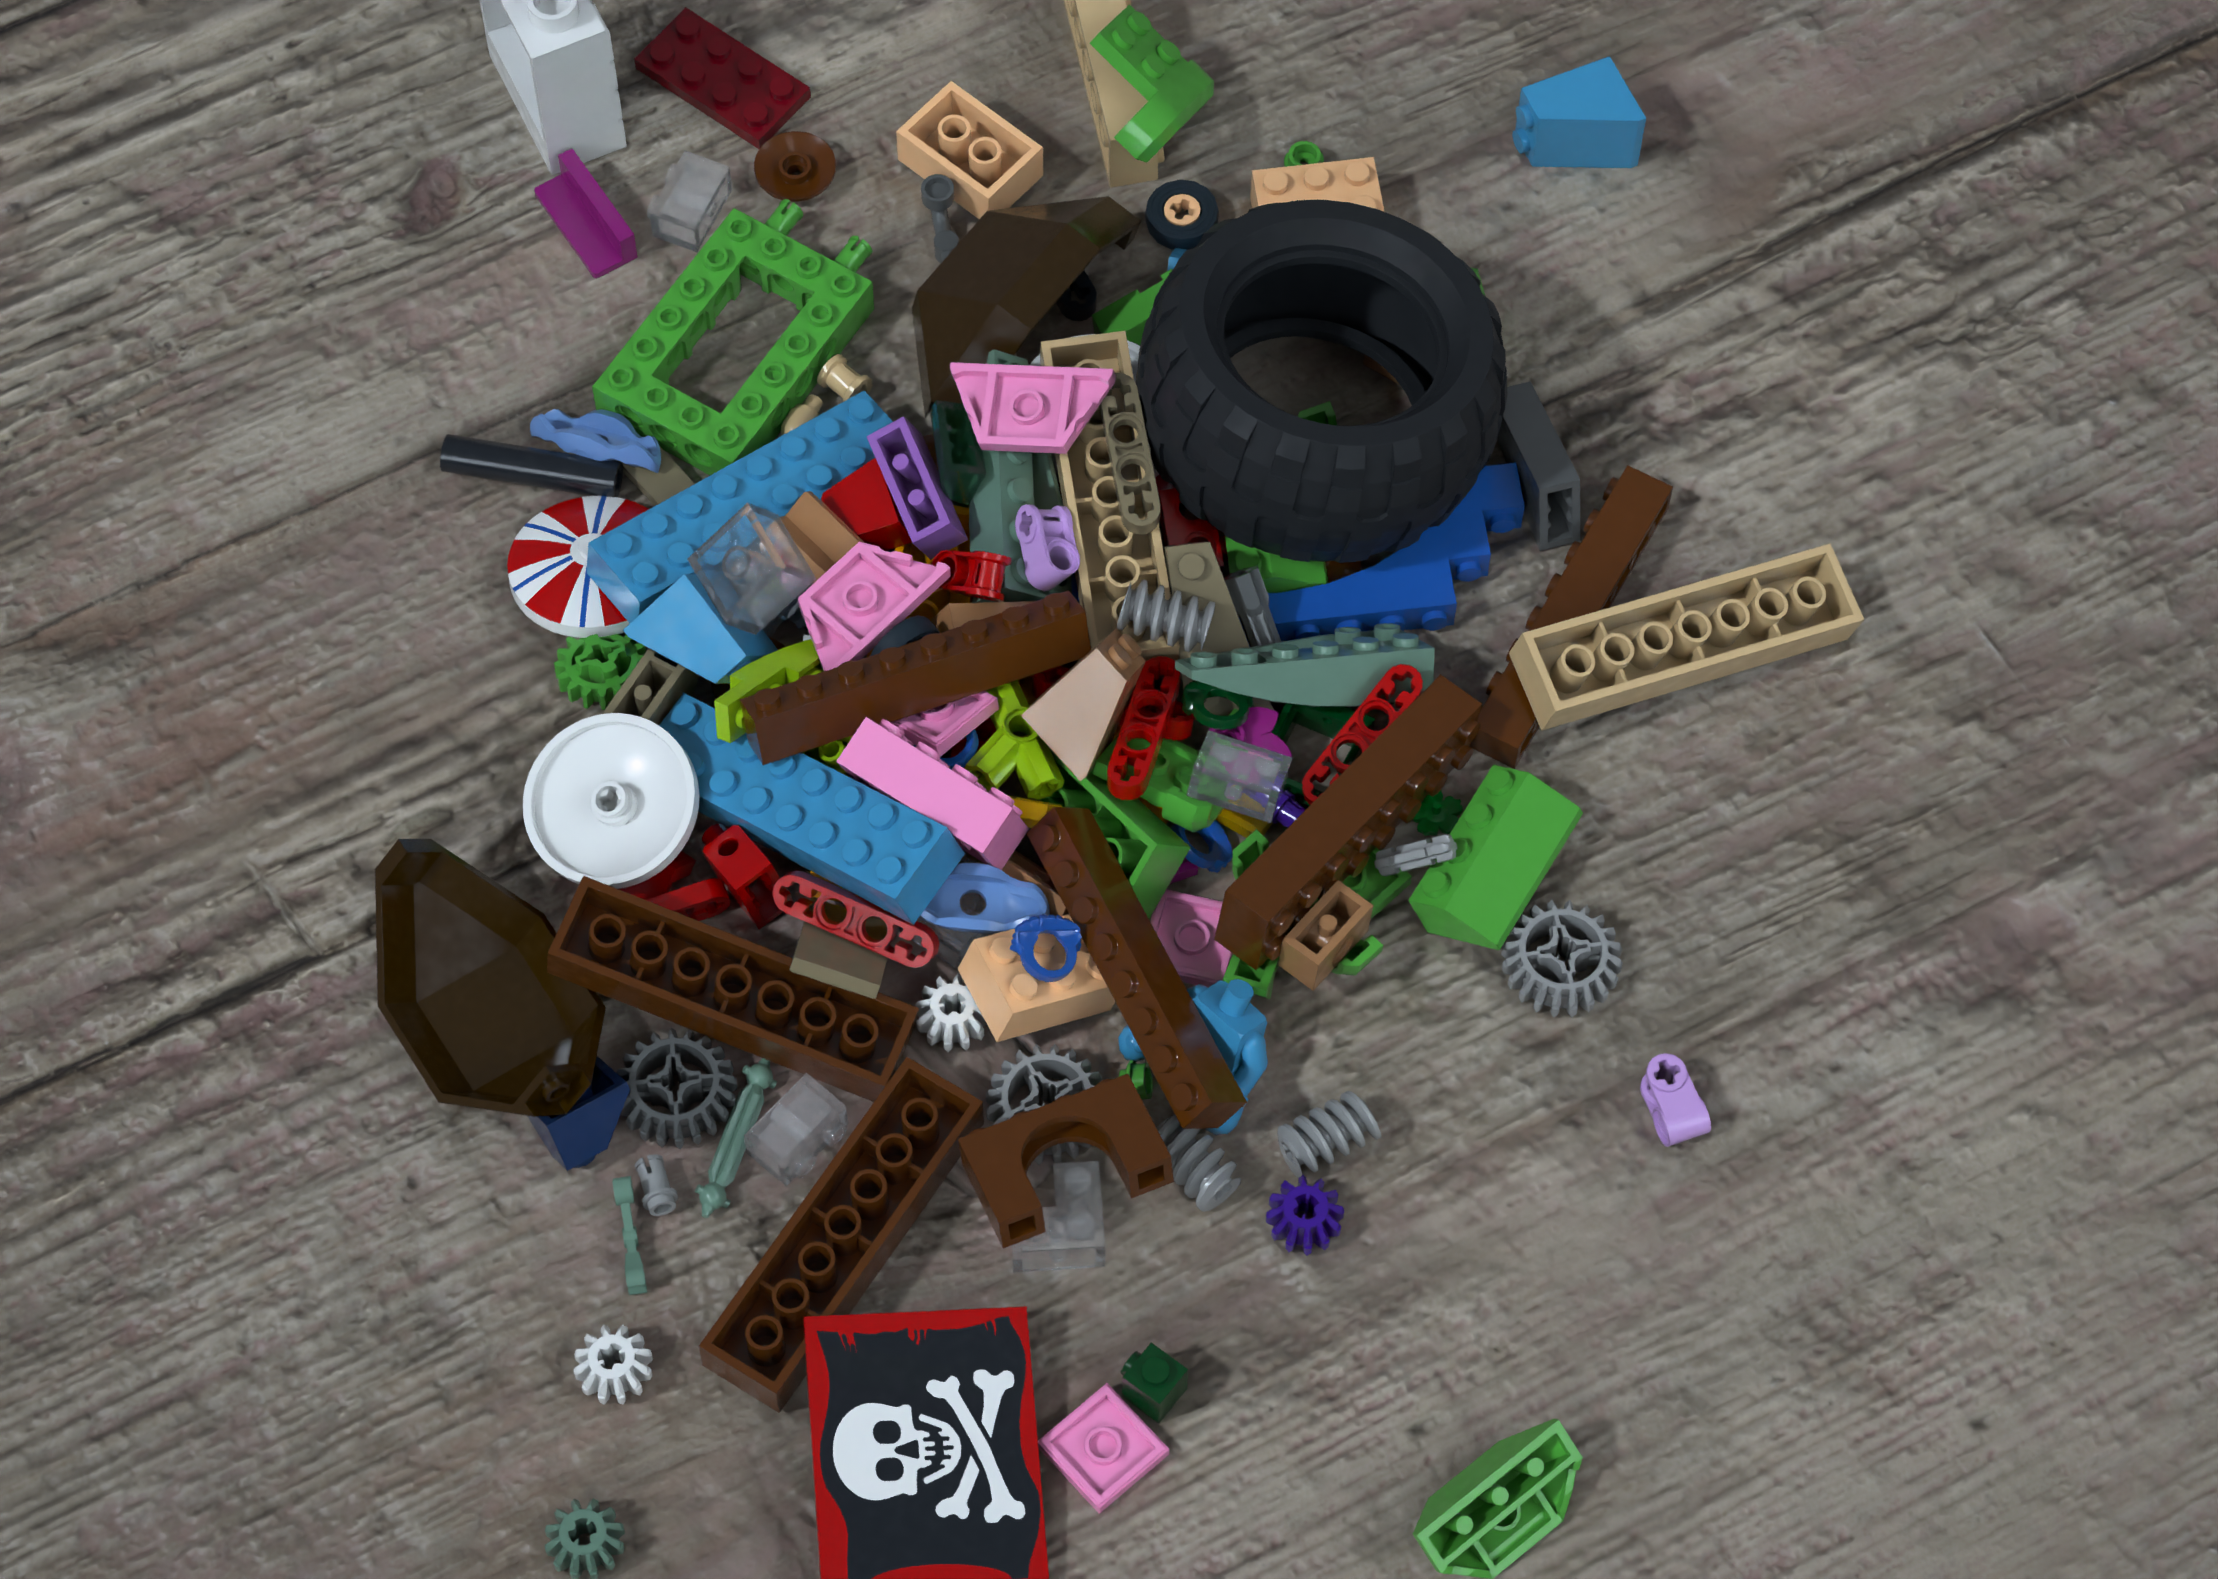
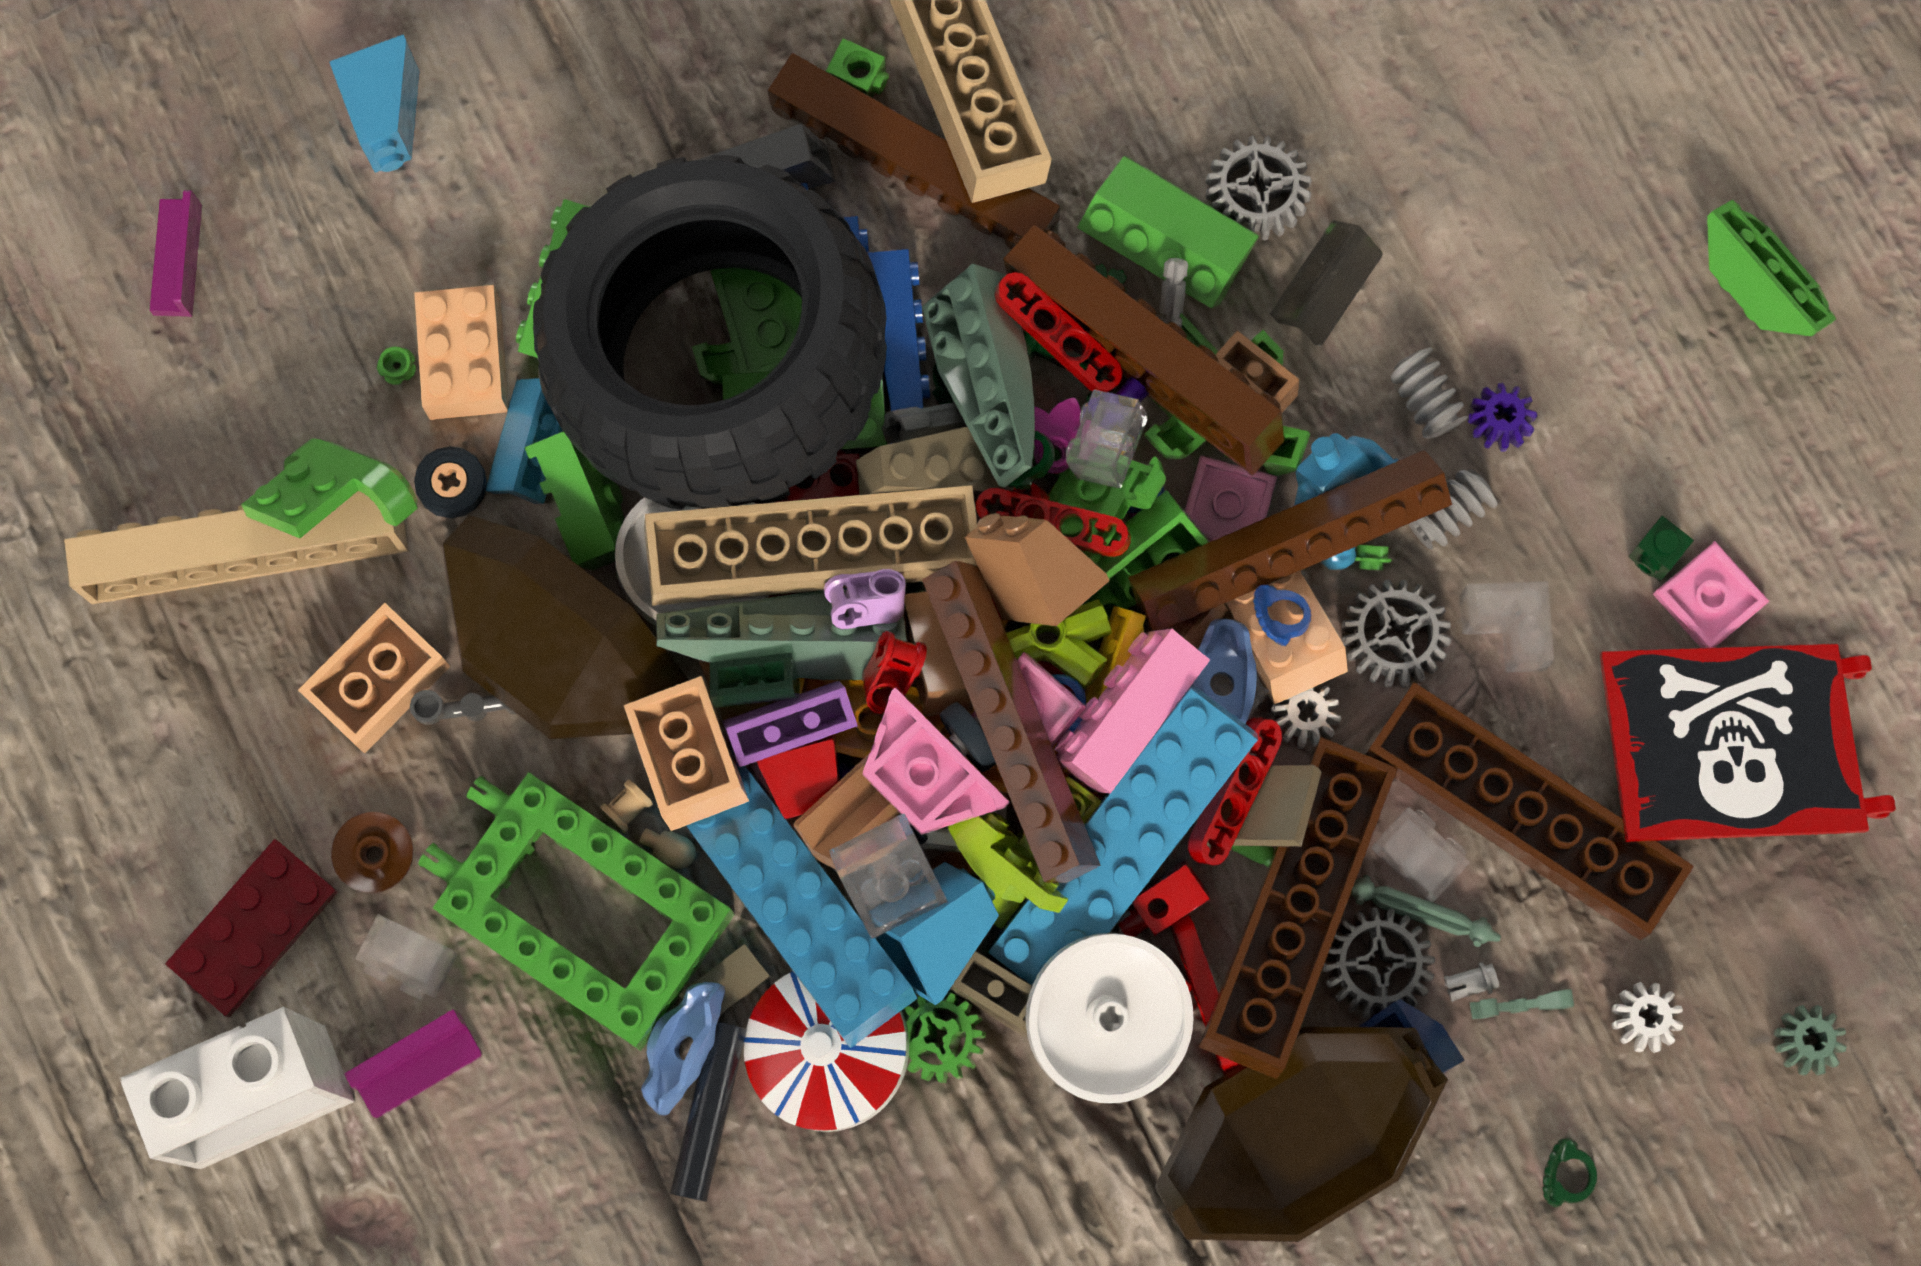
camera: 85 degrees left, 15 degrees up
bright pink wing [950,362,1116,454] -> none
reddish brown arch [958,1074,1174,1248] -> none
dark tan beam [1099,373,1160,534] -> none
light grey piece [1117,579,1215,652] -> none
lavender piece [1640,1053,1711,1147] -> none
none -> light nougat brick [624,676,749,831]
none -> bright green brick [826,38,889,98]
none -> clear smoke panel [1269,220,1383,346]
none -> dark green piece [1542,1138,1597,1208]

